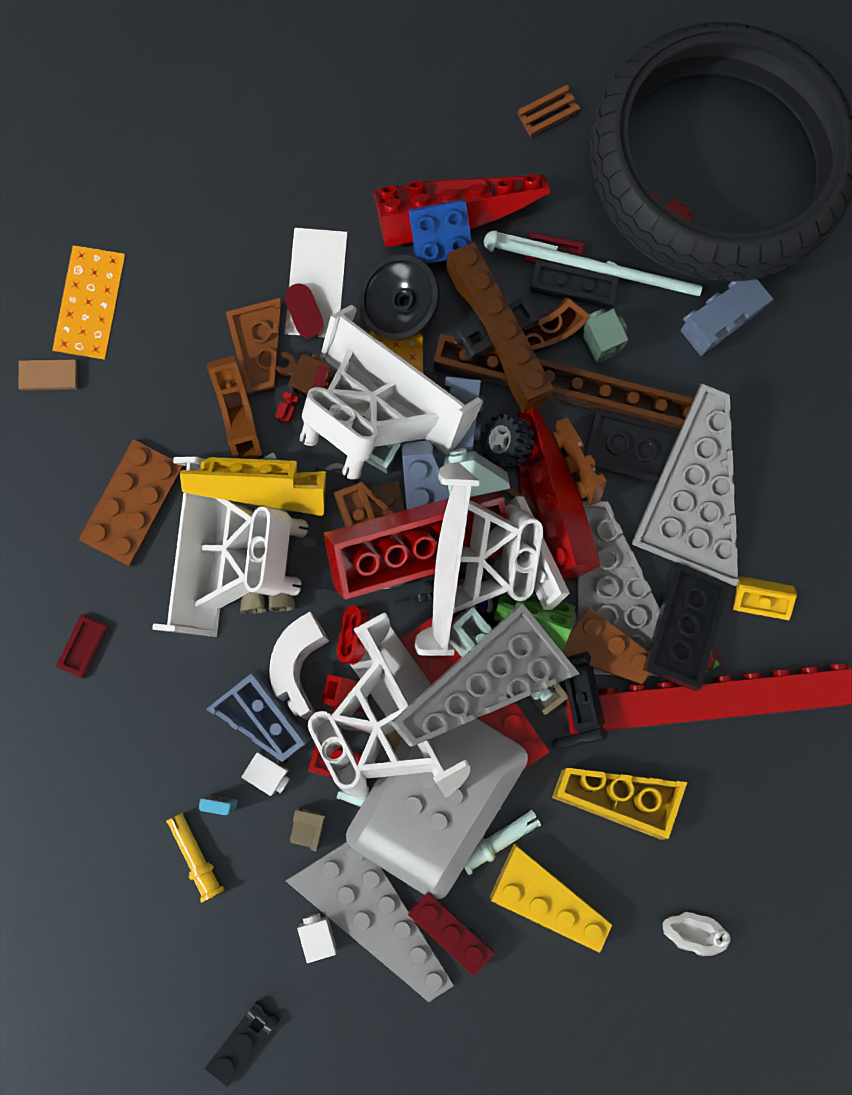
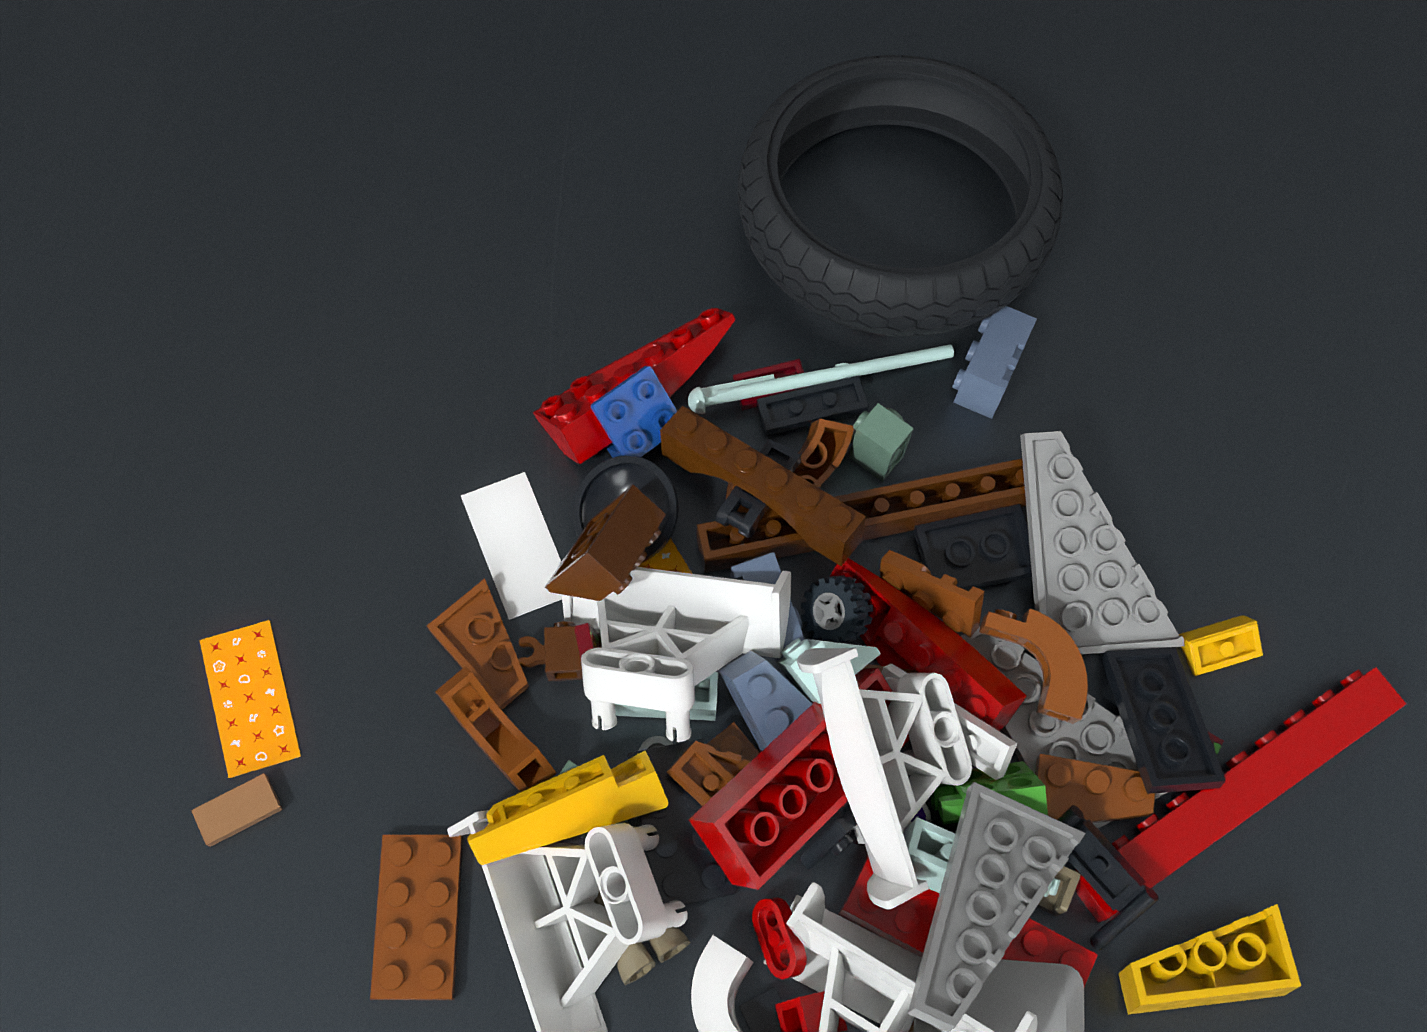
camera: 30 degrees left, 15 degrees down
red piece [275,392,300,422] -> none
dark red tile [285,283,324,339] -> none
dark orange tile [517,85,580,138] -> none
none -> reddish brown slope [545,484,666,601]
none -> dark orange arch [979,609,1088,724]

